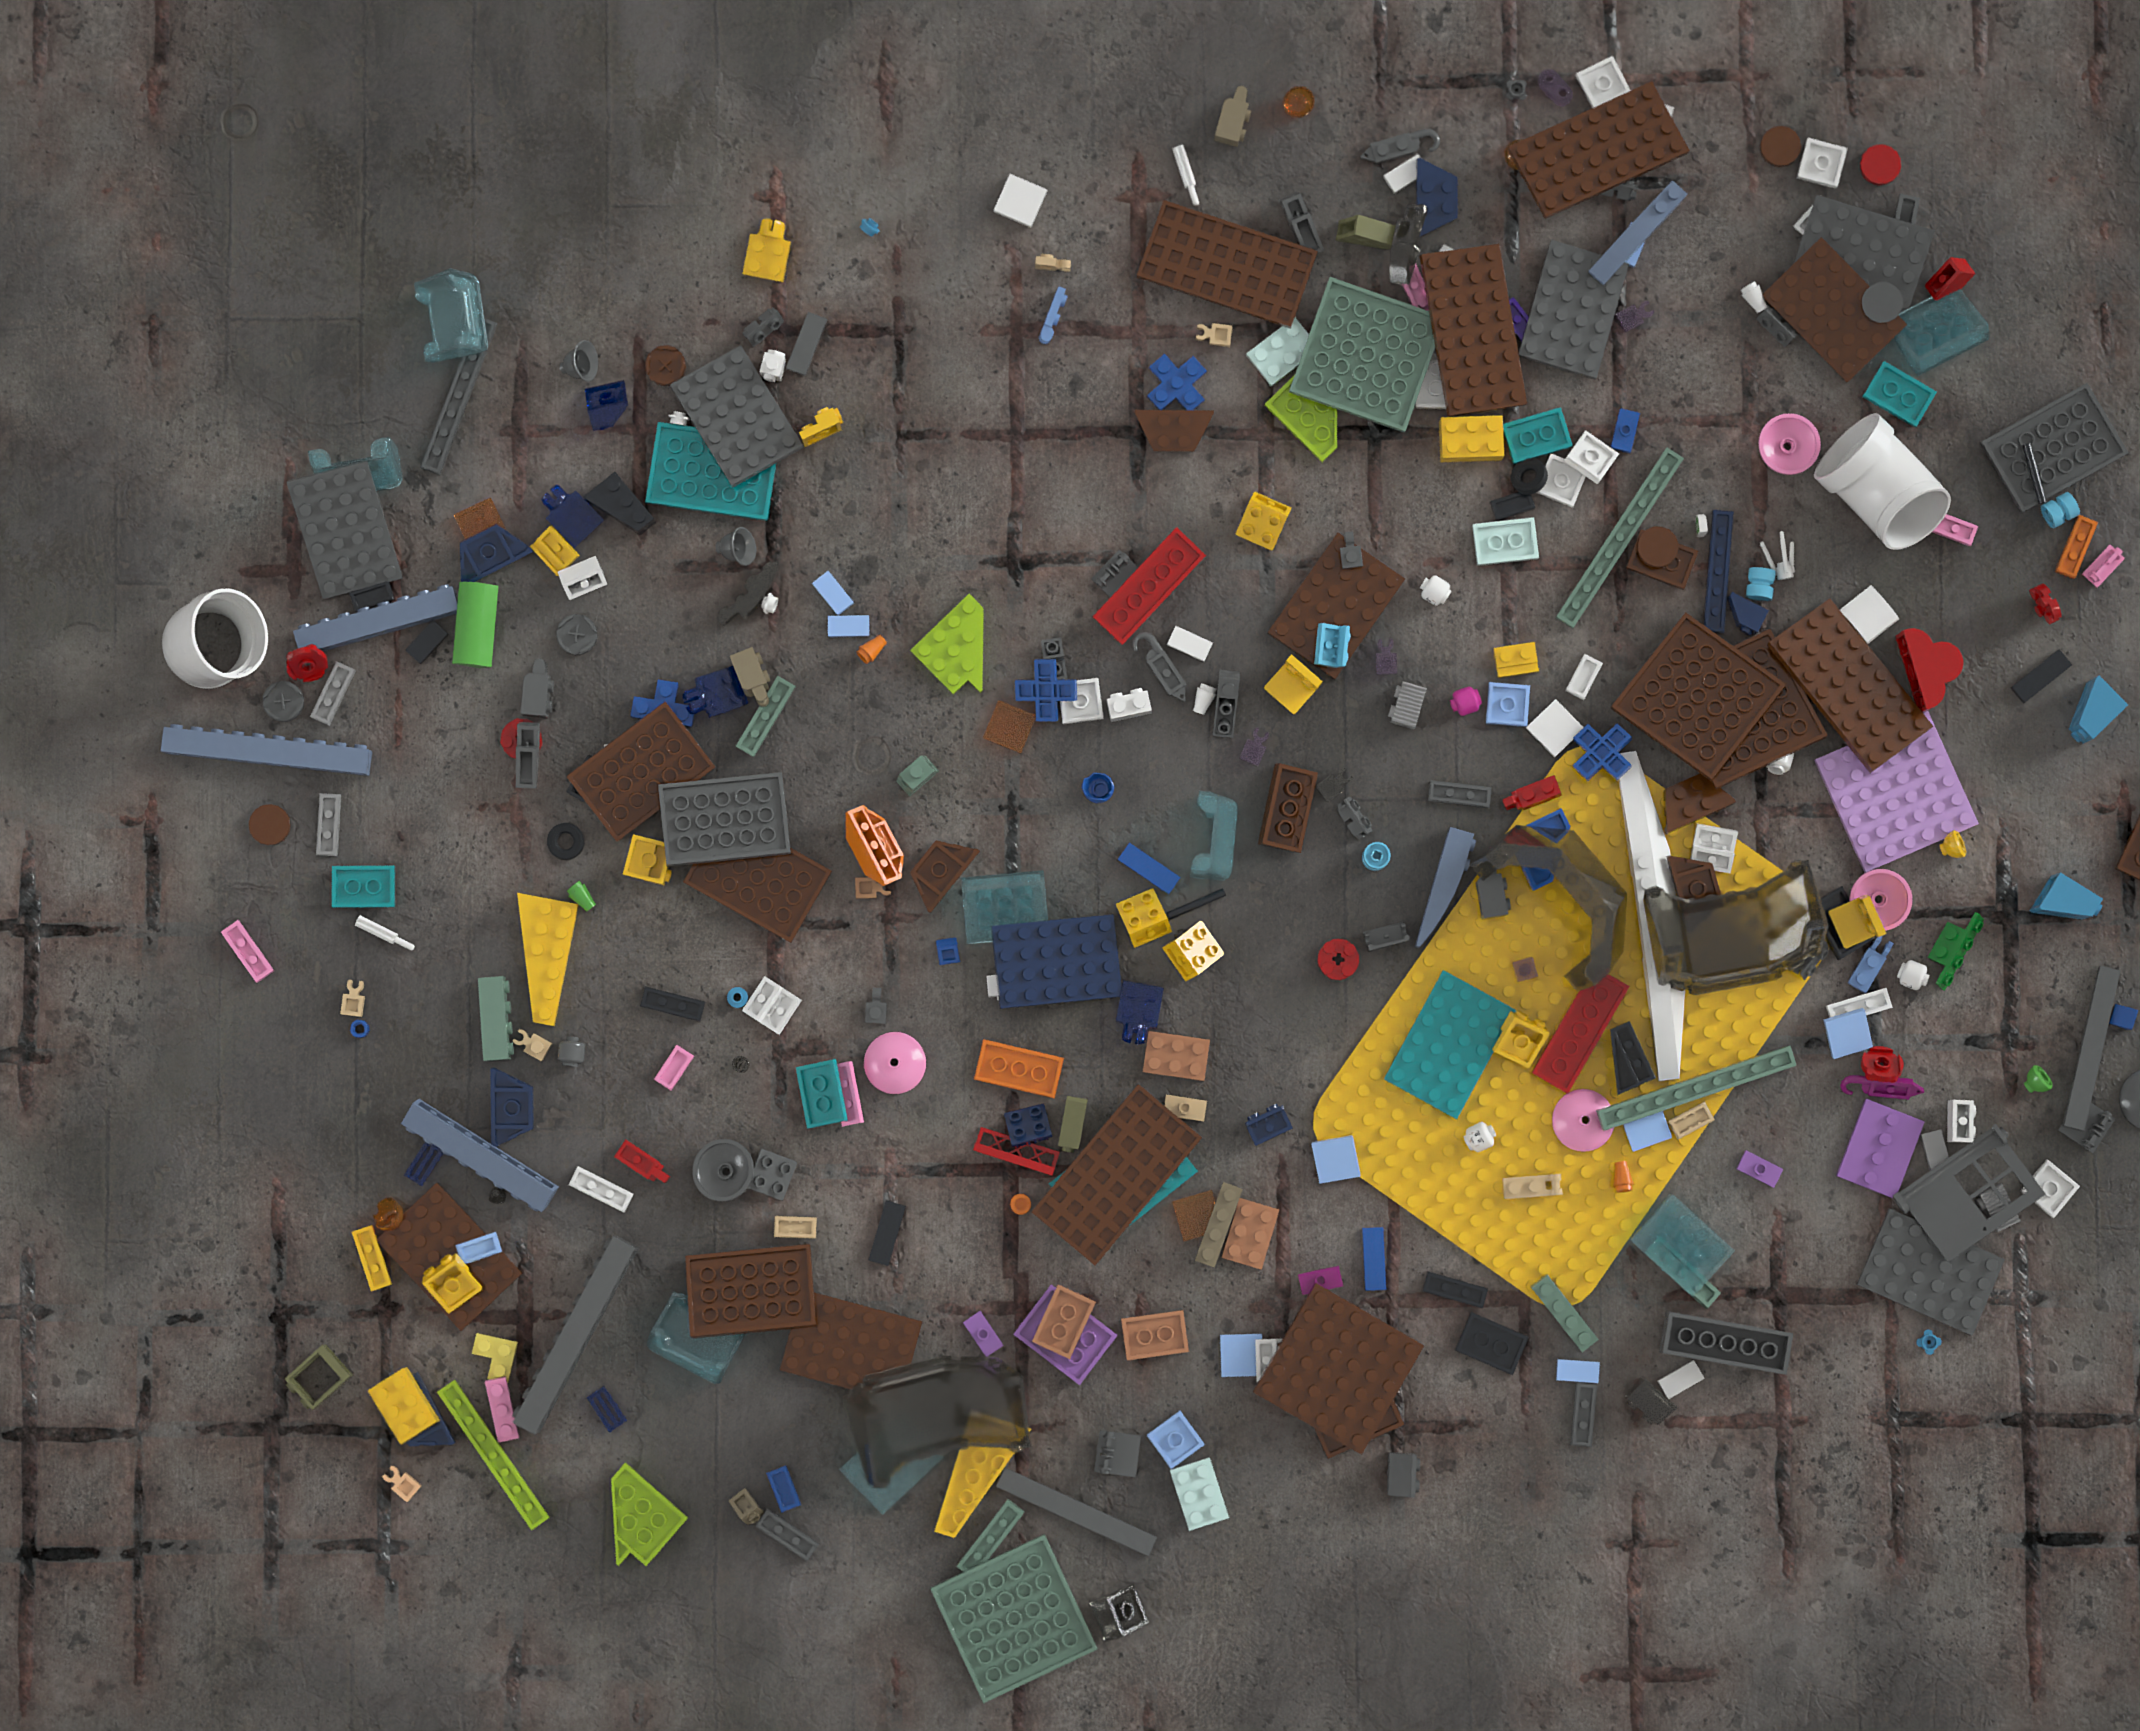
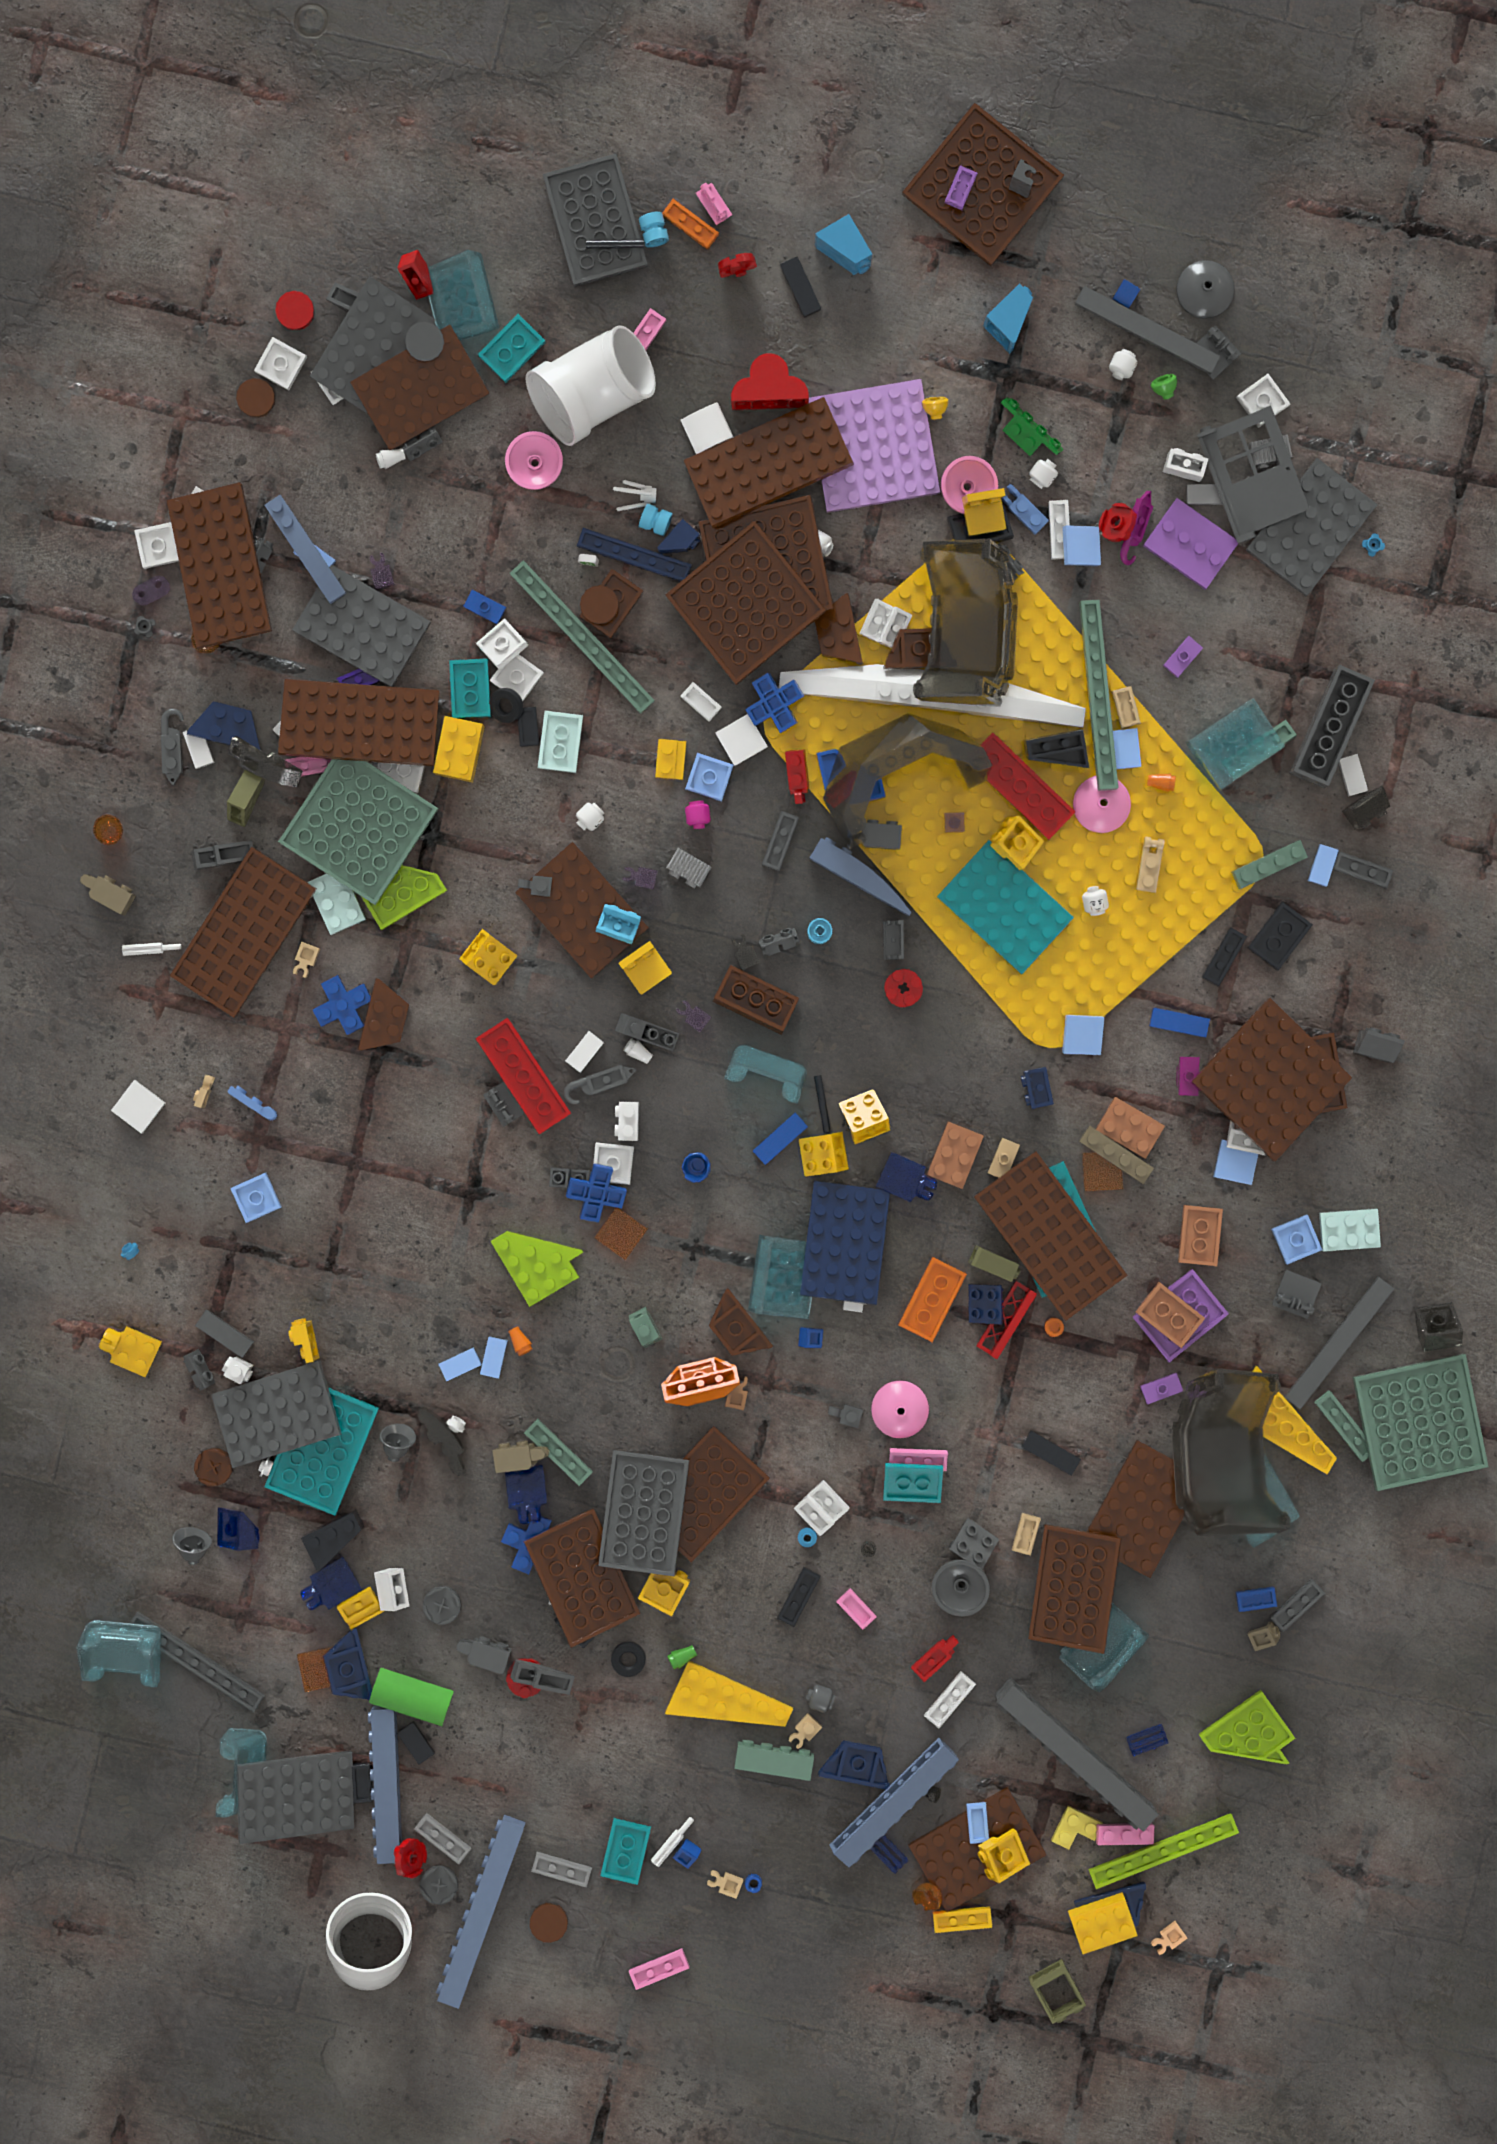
camera: 75 degrees left, 5 degrees up
none -> light blue tile [230,1172,282,1223]
none -> blue slope [673,1839,701,1869]
none -> white head [1109,349,1137,380]

